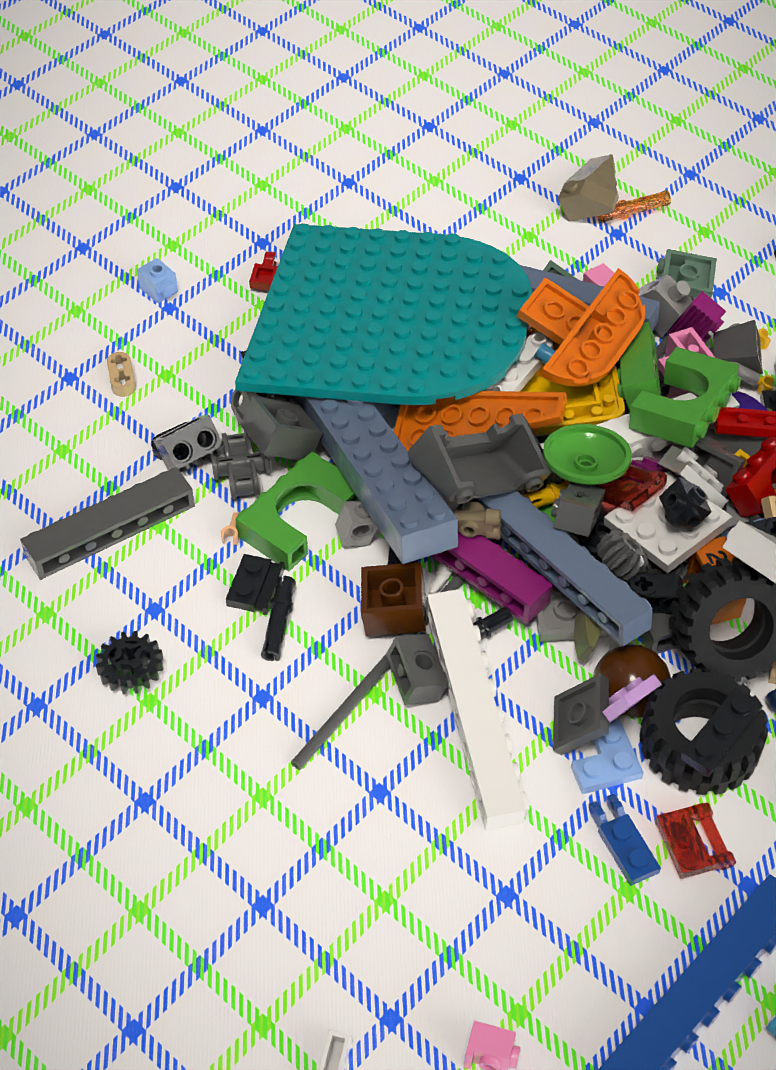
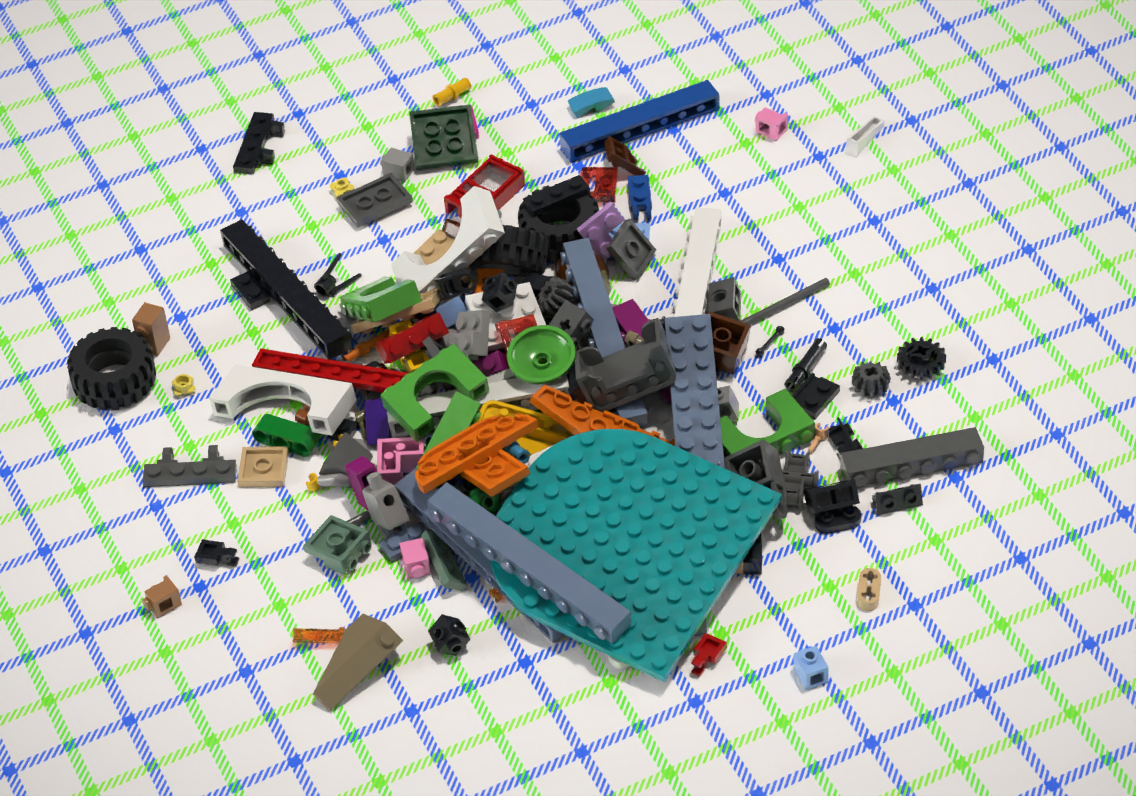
camera: 155 degrees left, 5 degrees down
none -> sand blue brick [427,482,631,644]
none -> black brick [428,614,470,656]
none -> reddish brown wing [605,136,646,176]
none -> black hinge [755,326,785,357]
none -> black hinge [828,417,863,455]
none -> dark grey gear [851,360,891,399]
none -> black hinge [872,483,923,515]

